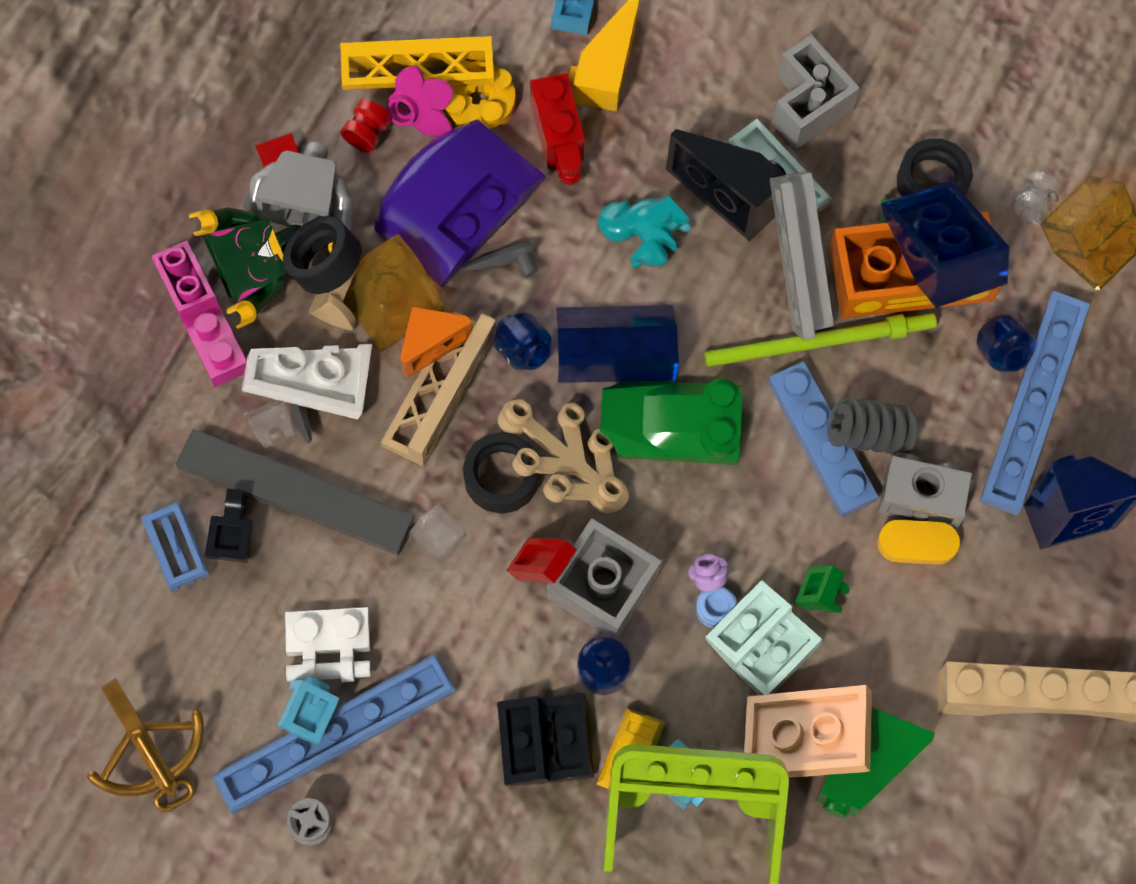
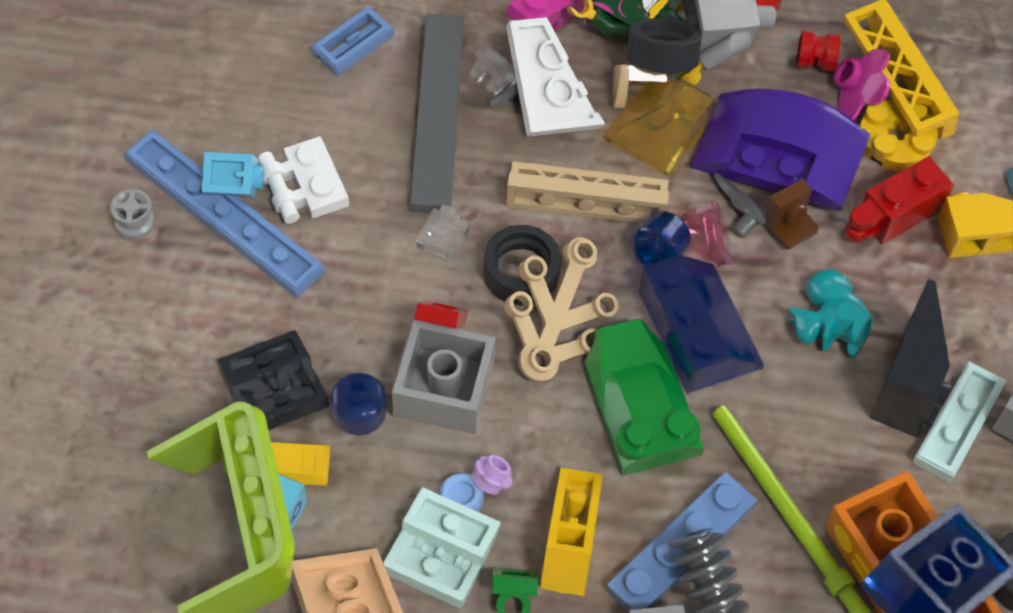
camera: 70 degrees right, 10 degrees down
pearl gold piece [87,678,204,812] -> none
black plate [205,488,254,563] -> none
orange slope [400,307,472,379] -> none
light grey fence [769,171,834,340] -> none
none -> yellow slope [540,467,603,596]
none -> clear pink tile [678,201,733,267]
none -> reddish brown bracket [765,178,819,250]

